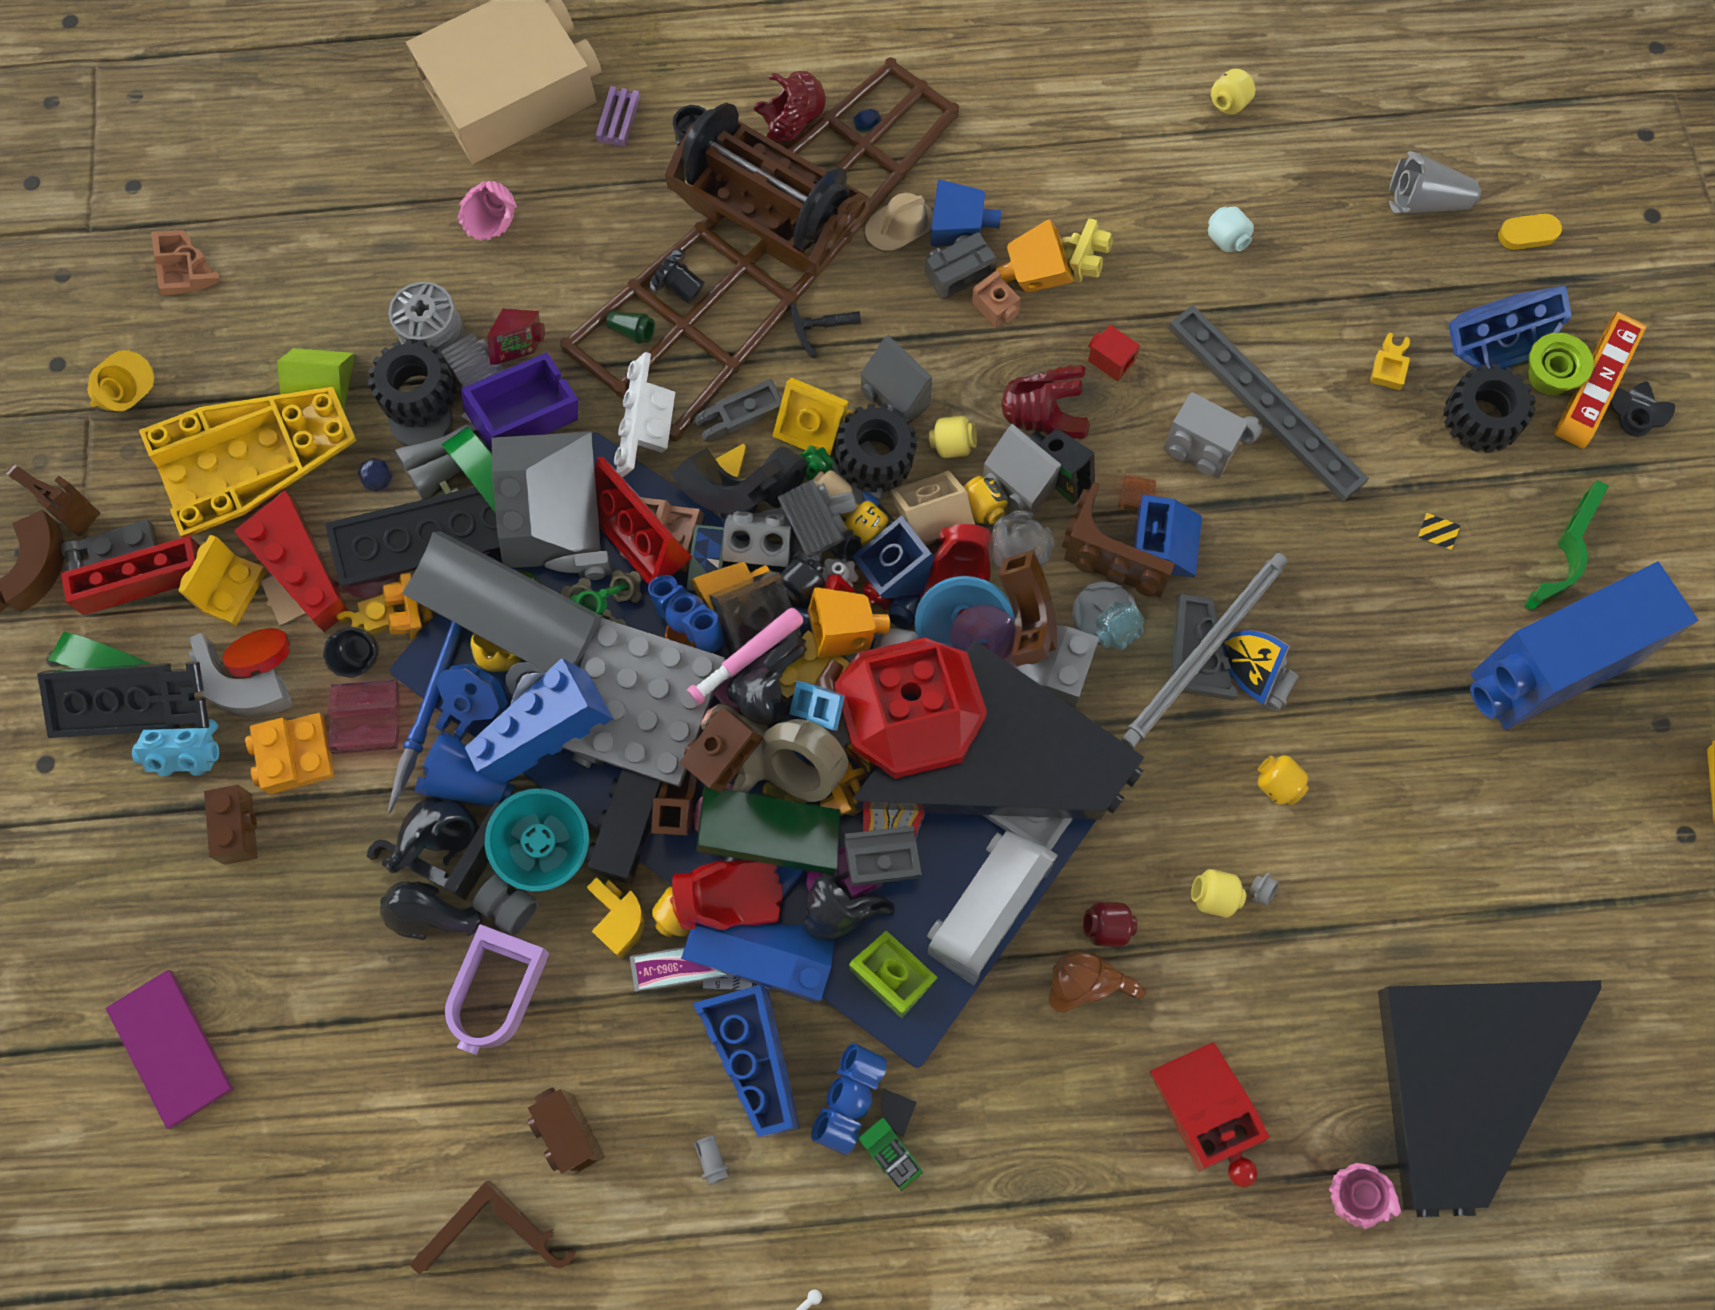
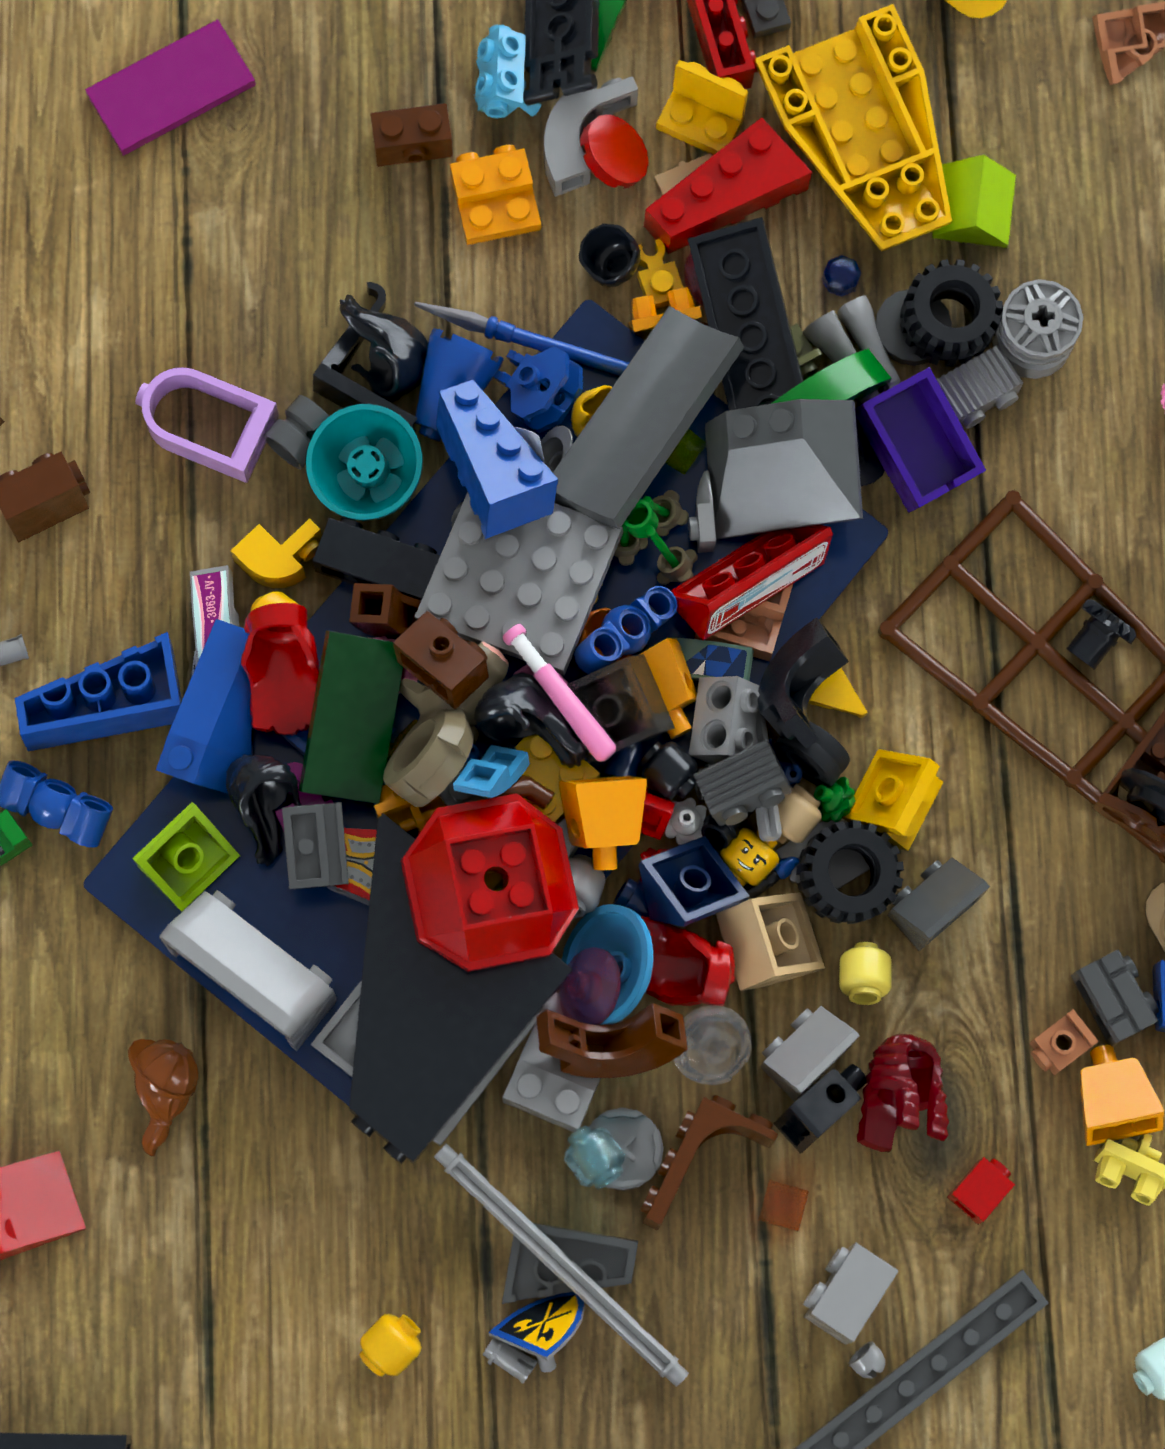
camera: 85 degrees right, 5 degrees up
clear pink slope [328,679,400,754] -> none
black piece [380,881,482,940] -> none
dark red slope [487,308,545,365] -> none
dark green cone [607,311,655,344] -> none
white bracket [614,352,675,478] -> none
dark grey hinge [694,379,782,442] -> none
black piece [791,304,861,359] -> none
black tile [881,1089,917,1137] -> none
yellow head [964,476,1008,524] -> none
dark red head [1083,901,1137,947] -> none
blue slope [1133,495,1202,578] -> none
light yellow head [1191,869,1246,918] -> none
light grey plate [1249,873,1279,906] -> none

